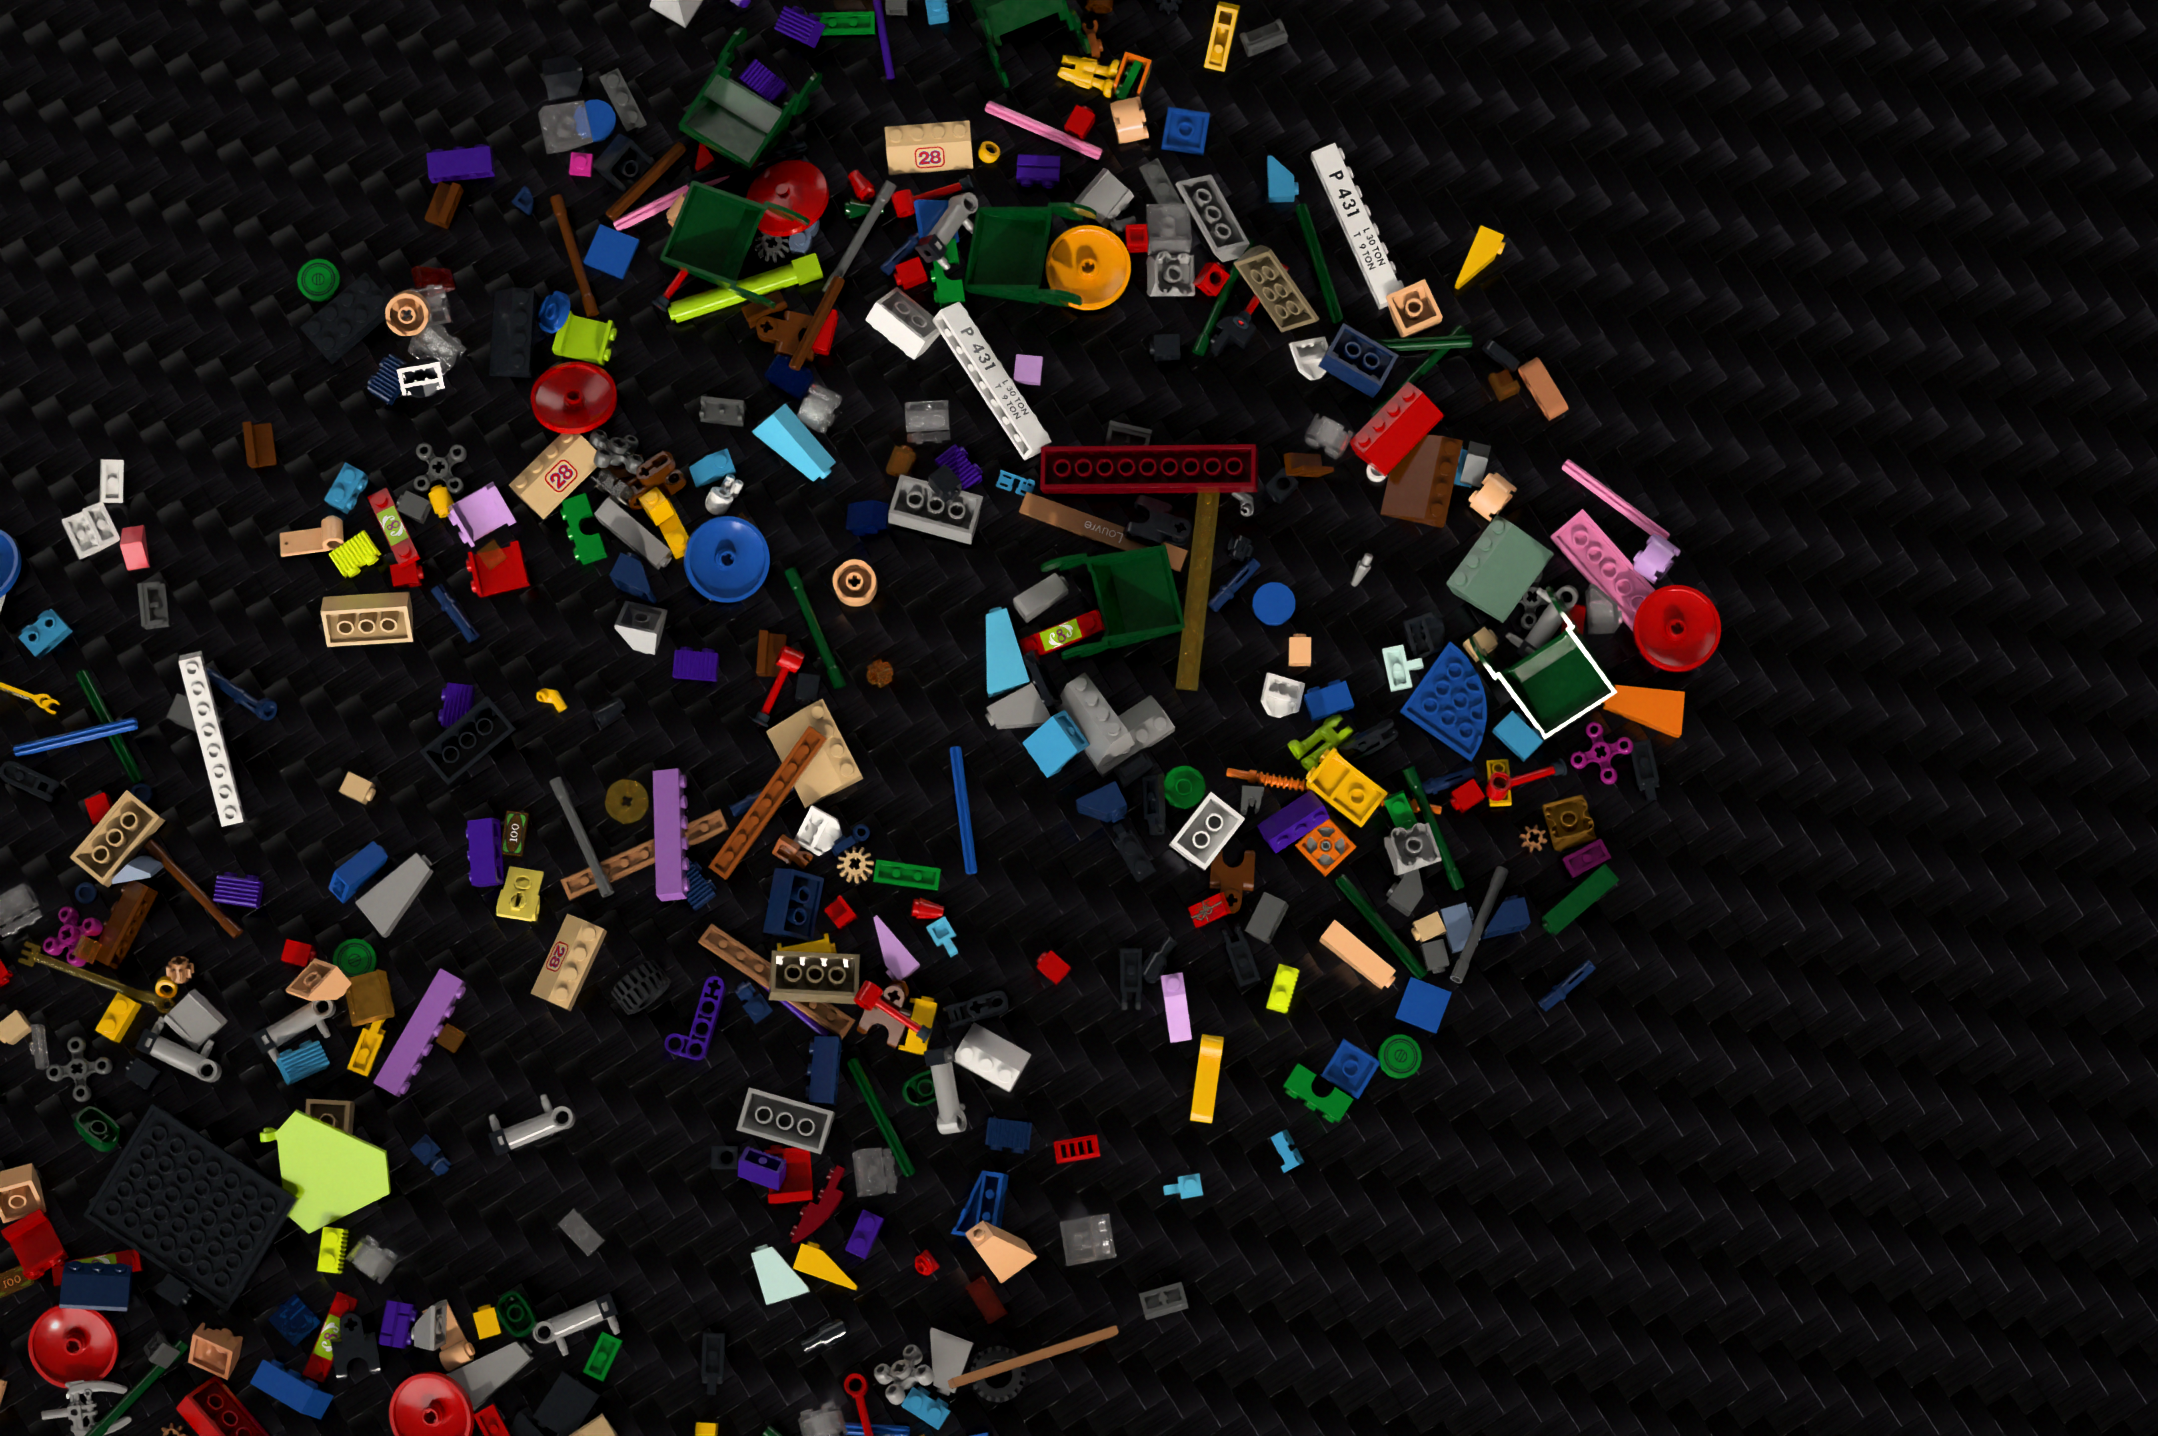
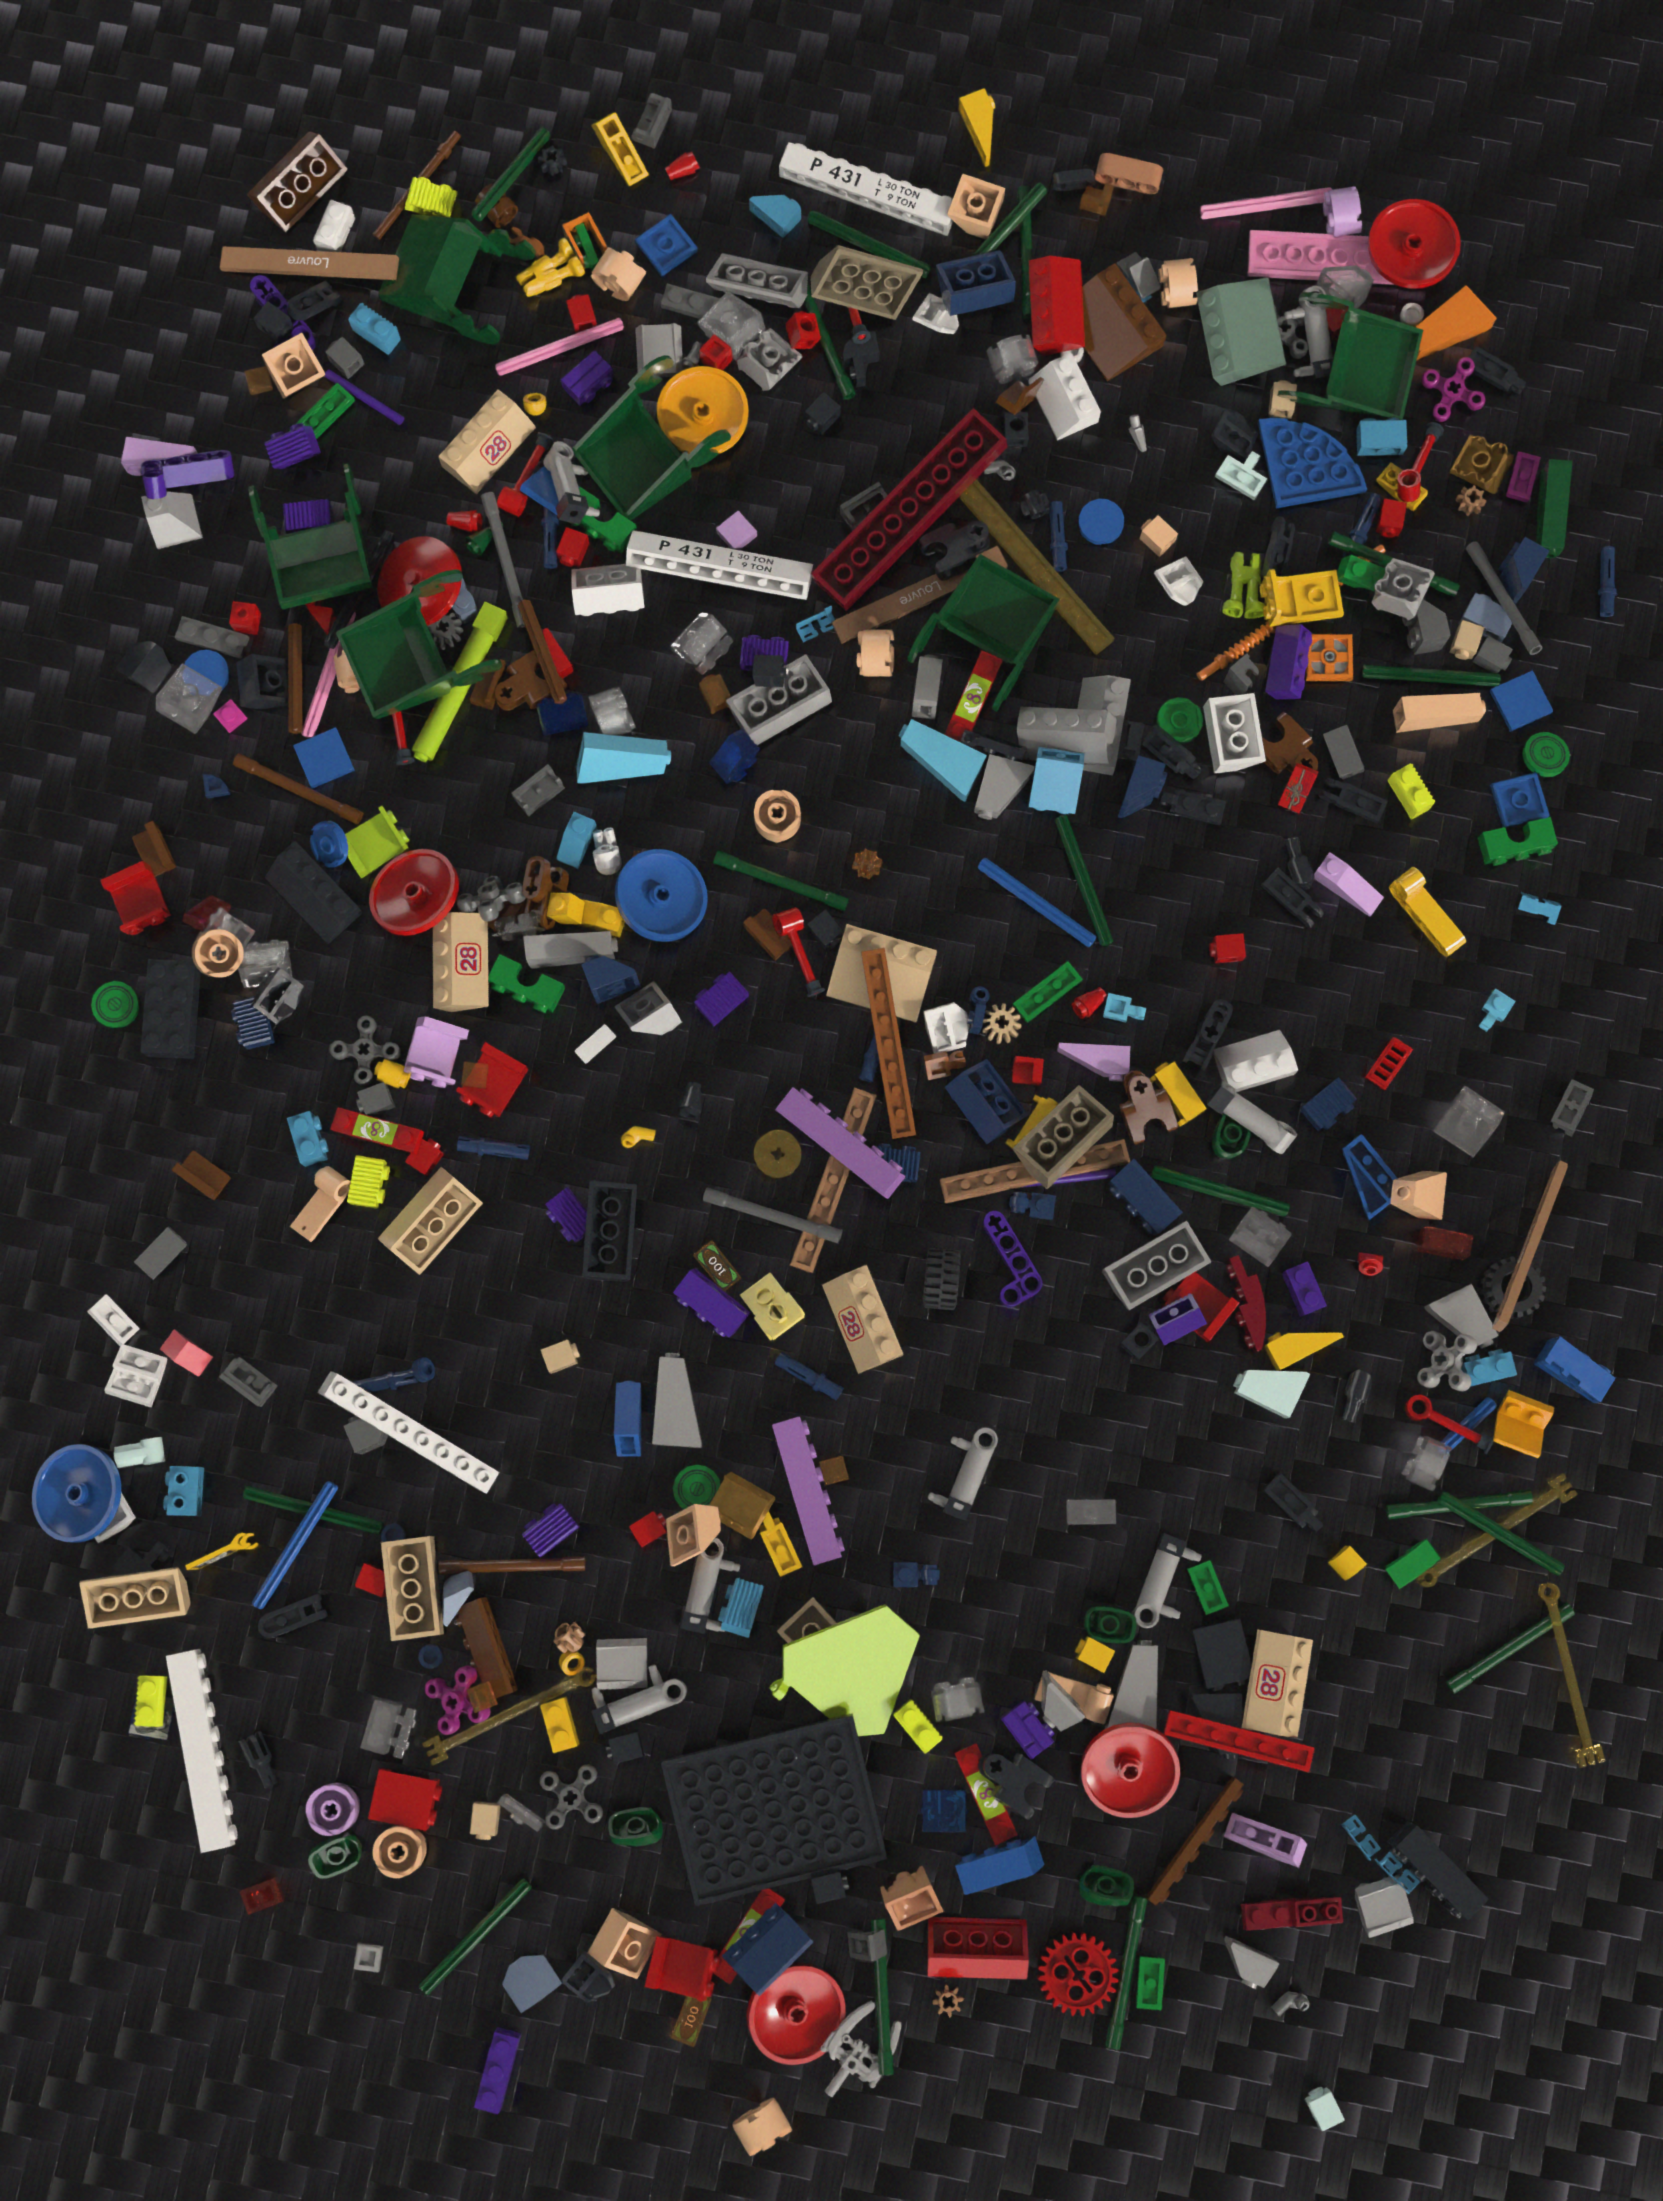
camera: 50 degrees left, 0 degrees up
dark purple brick [426,144,495,183] -> none
red piece [853,980,933,1043] -> none
blue brick [1304,680,1354,722] -> none
none -> red panel [100,861,171,935]
none -> light aqua piece [114,1437,165,1468]
none -> dark grey hinge [134,1226,187,1280]
none -> red brick [229,601,261,635]
none -> white sticker [575,1024,616,1063]
none -> red cone [665,151,700,180]
none -> dark blue pin [774,1352,844,1401]
none -> light nougat brick [857,630,894,676]
none -> white slope [1028,353,1101,440]
none -> dark green axle [1055,815,1113,946]
none -> white tile [1400,303,1424,327]

